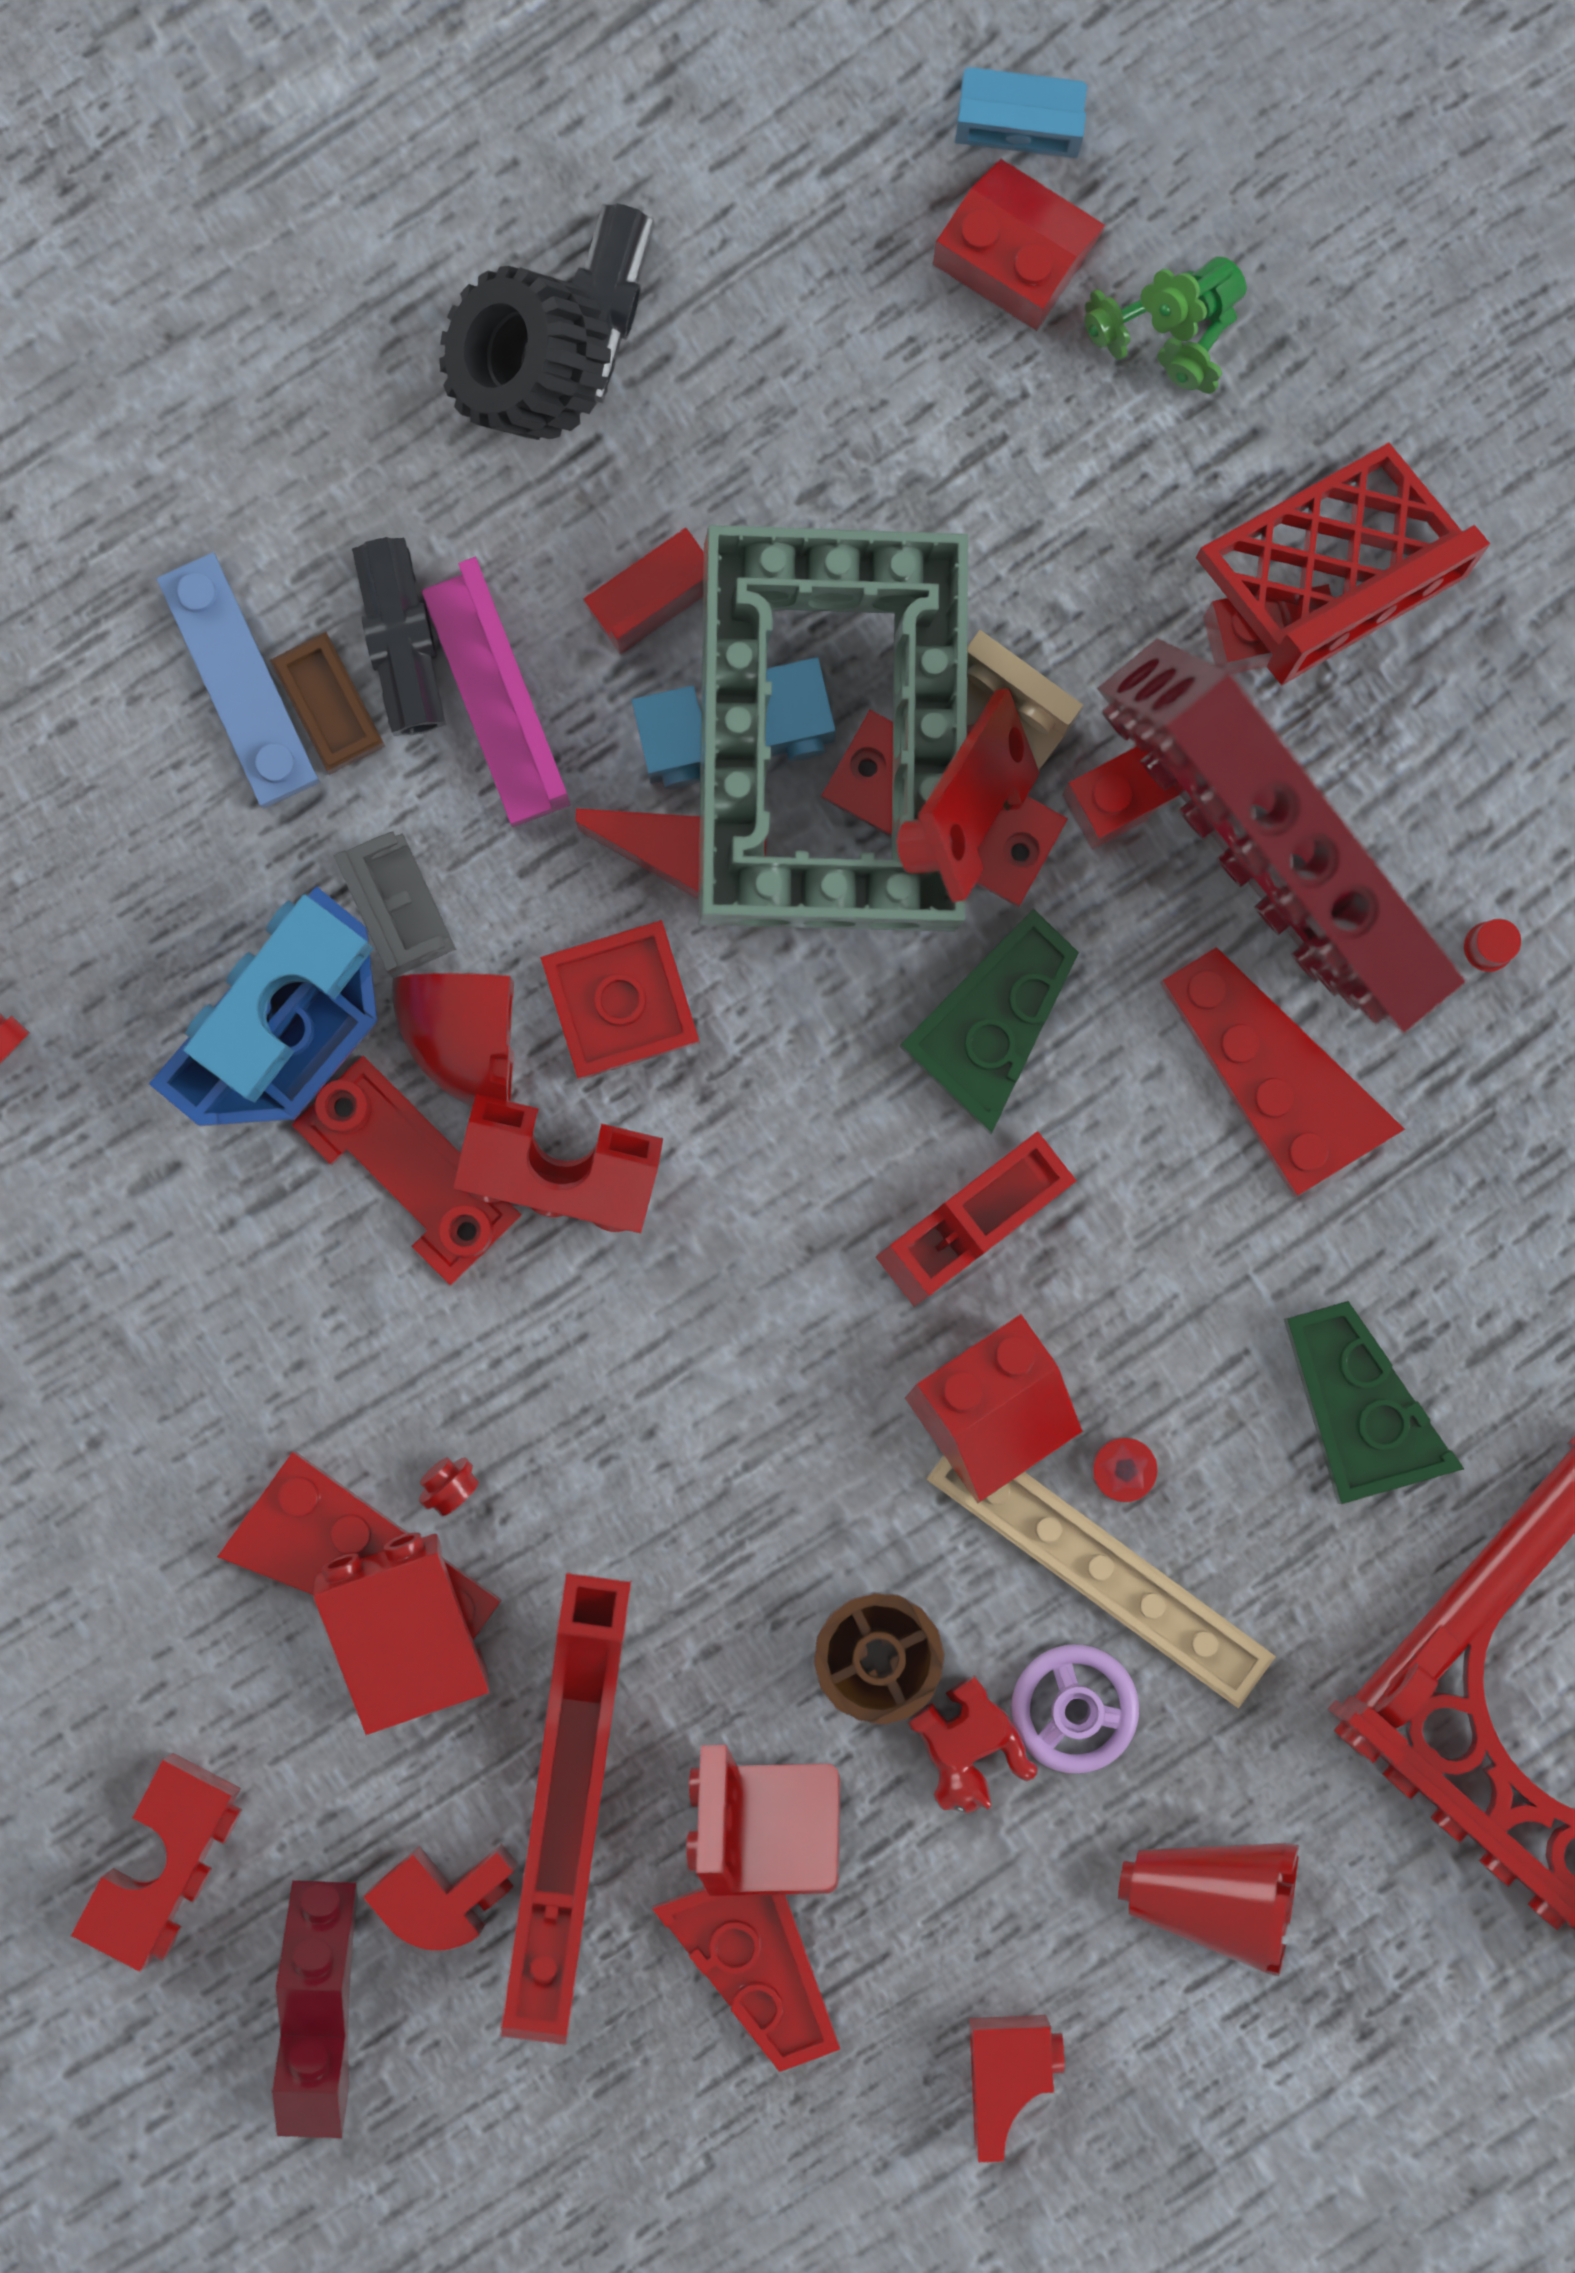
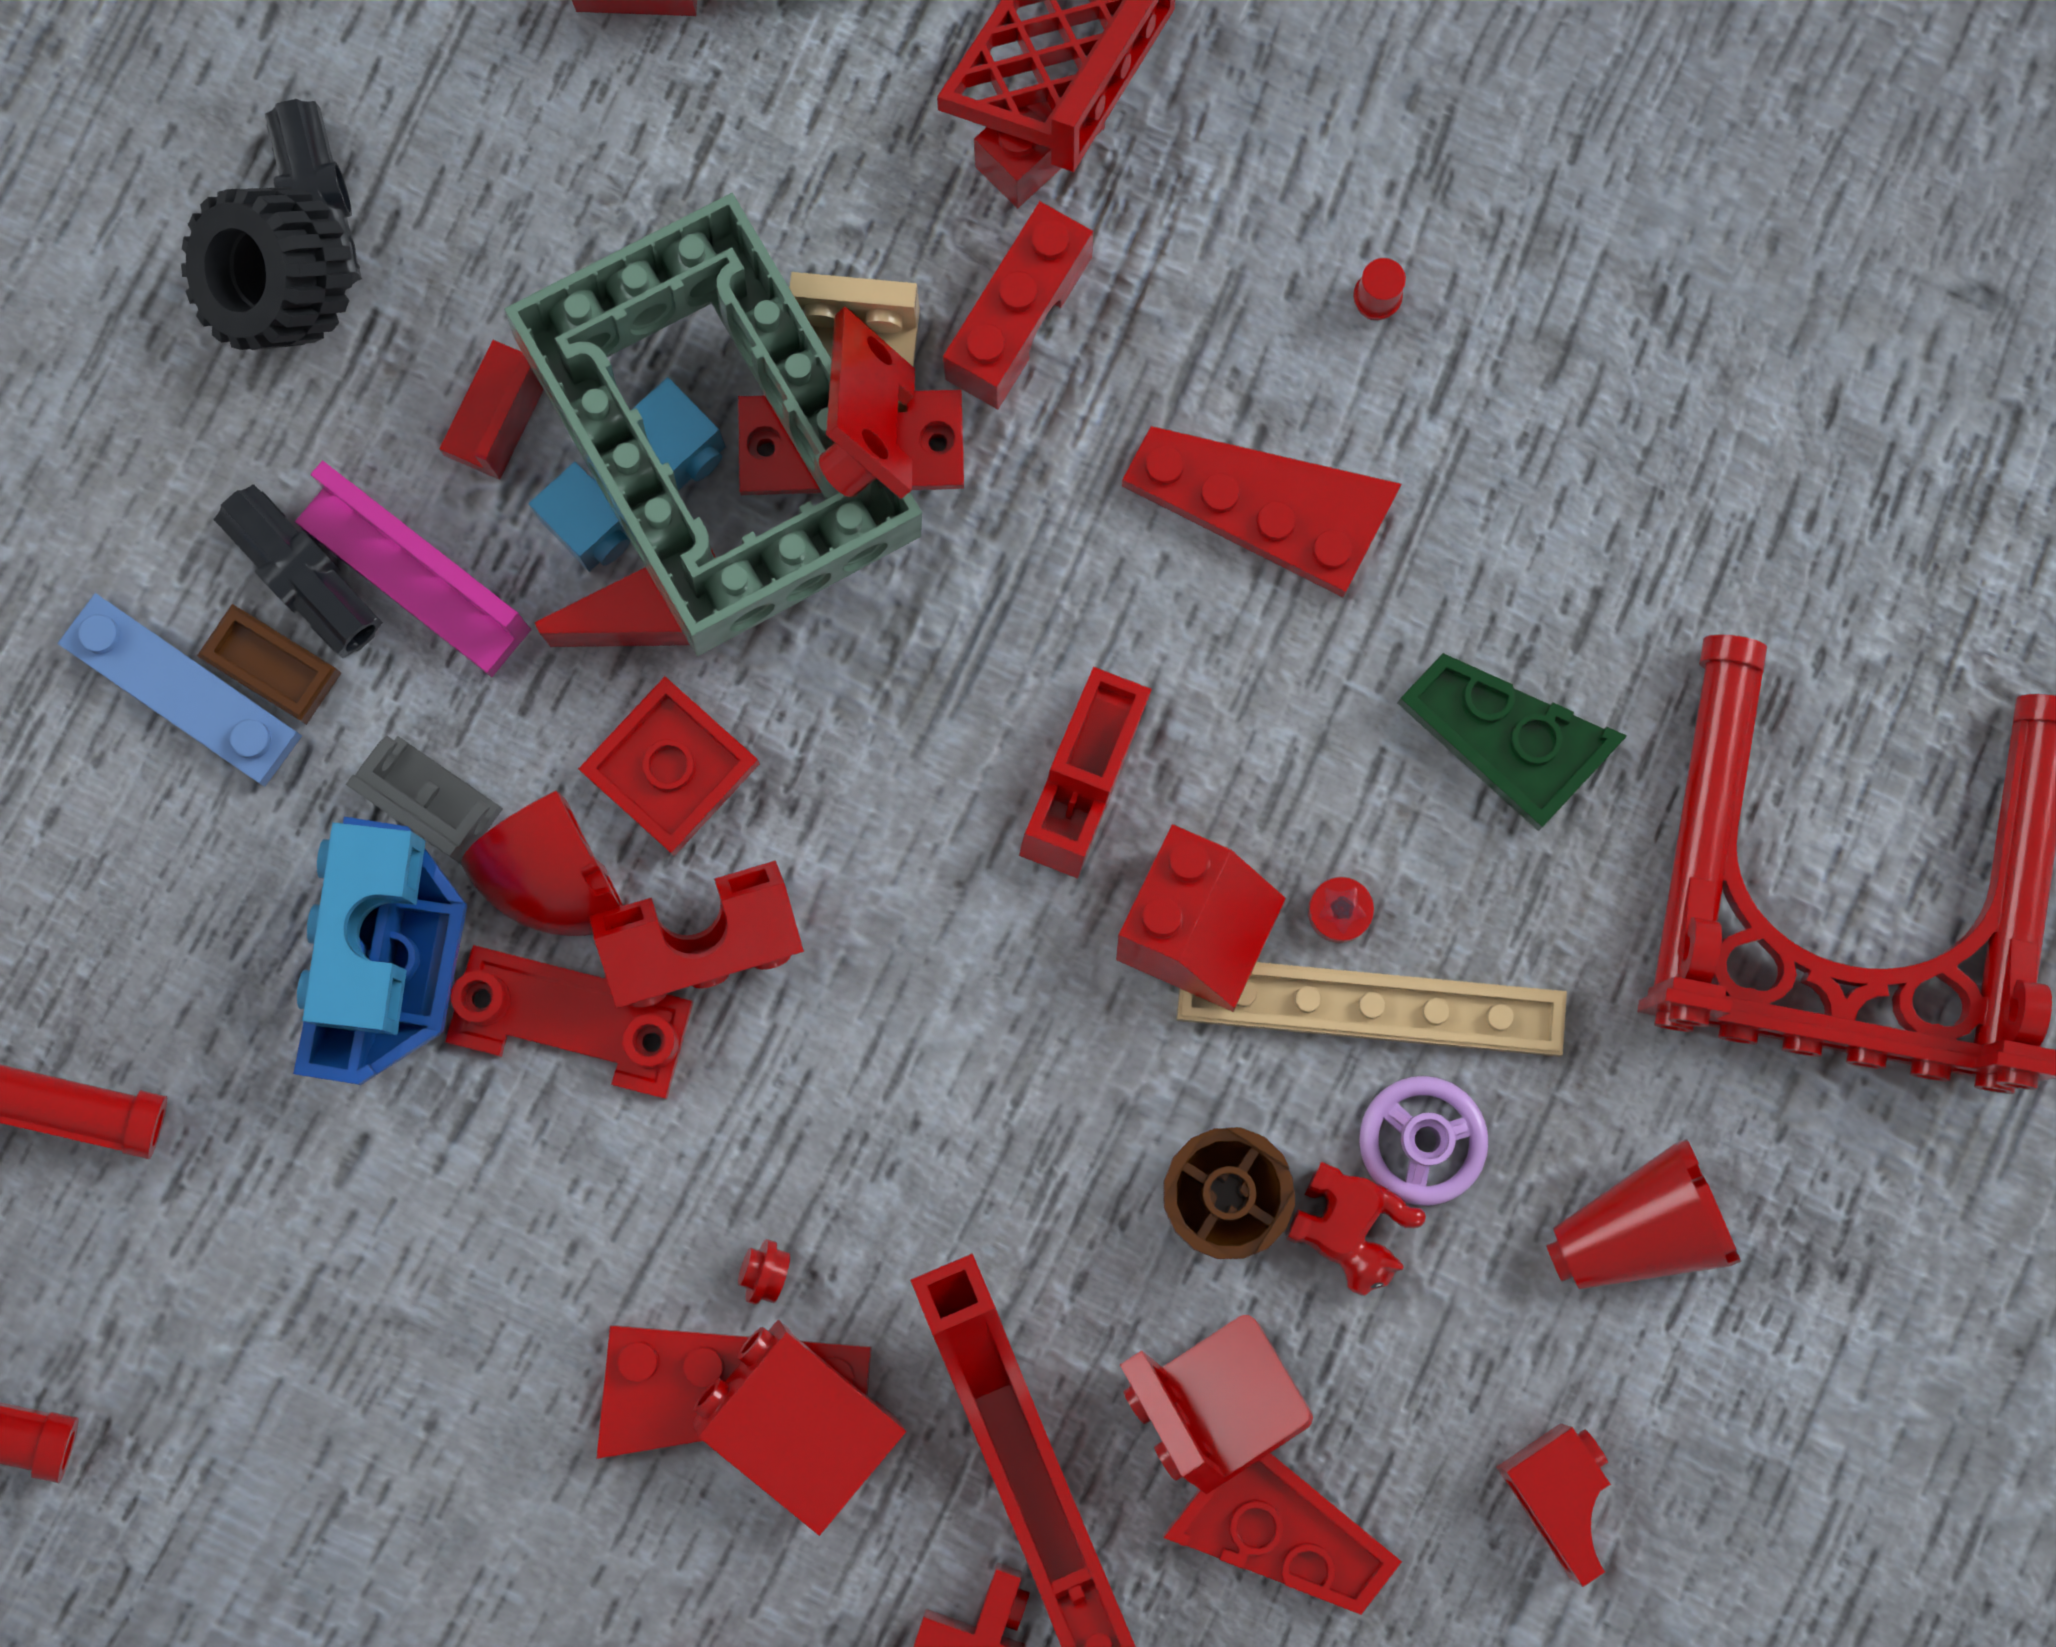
camera: 25 degrees left, 5 degrees down
dark green wing [900,908,1079,1135] -> none
dark red brick [1097,638,1467,1034] -> none

